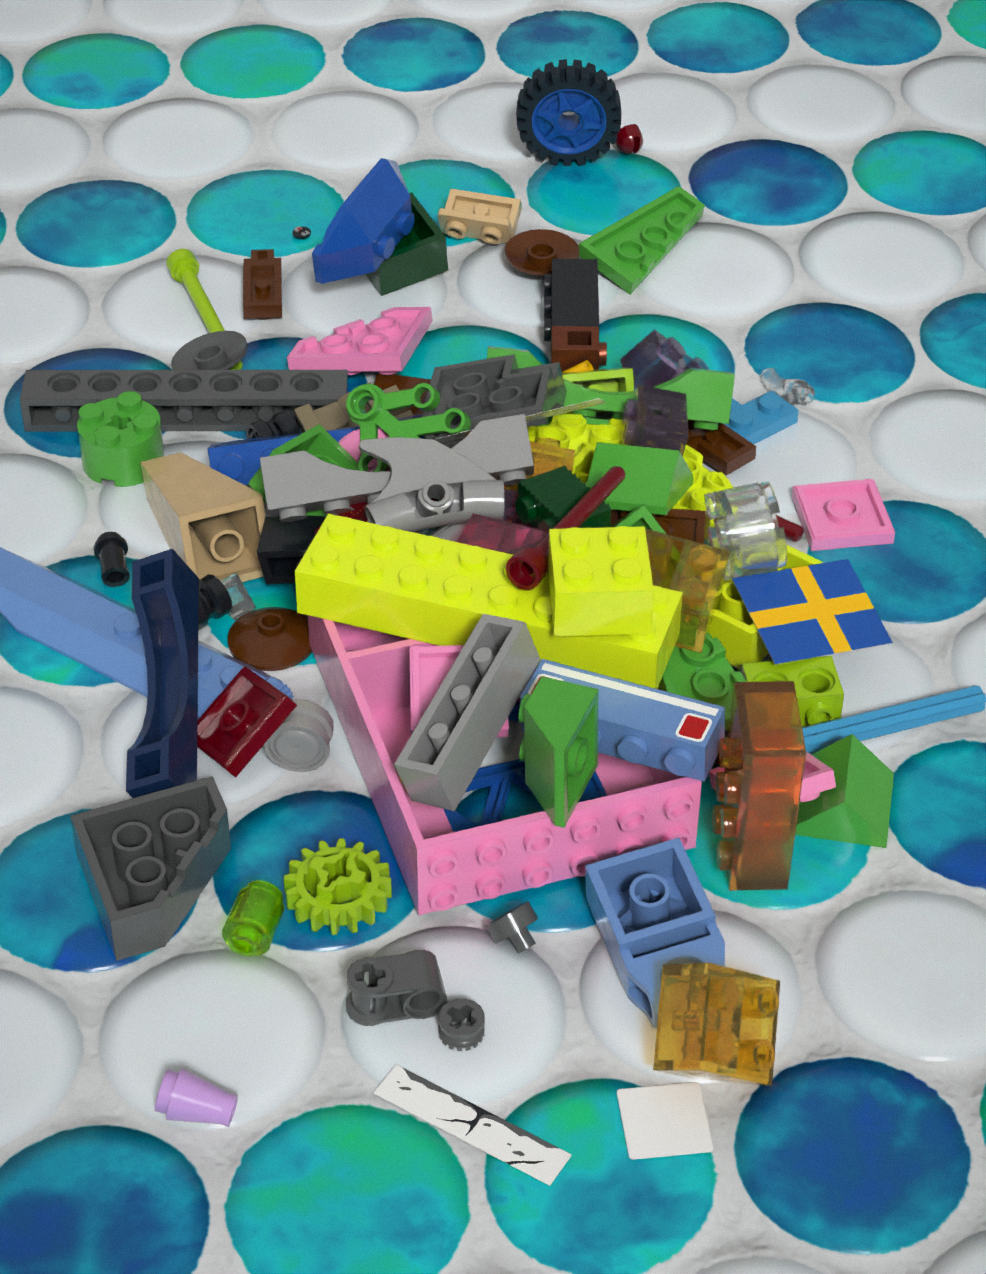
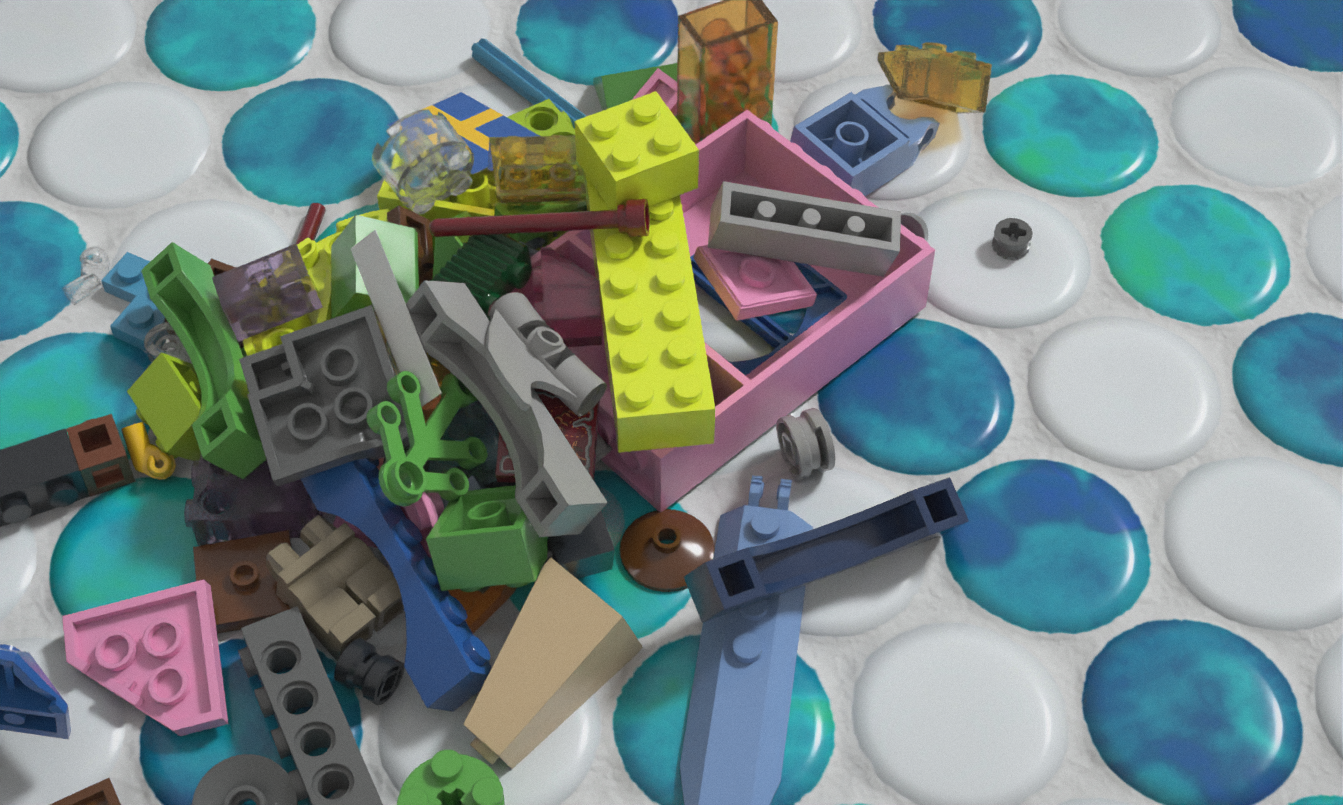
camera: 115 degrees left, 10 degrees up
dark grey brick [70,776,231,961] -> none
black pin [93,532,130,587] -> none
lavender cone [155,1068,238,1127] -> none
dark red tile [197,666,297,778] -> none
black wheel [198,574,232,631] -> none
clear piece [221,573,256,620] -> none
clear neon green brick [222,880,285,957] -> none
lime gear [284,838,392,935] -> none
dark grey piece [346,950,448,1026] -> none
white sticker [373,1064,572,1186] -> none
medium blue brick [519,659,725,782] -> none
bright green slope [519,676,599,828] -> none
white sticker [617,1082,714,1160] -> none
slope [620,329,710,390] -> none
bright pink tile [792,479,895,551] -> none

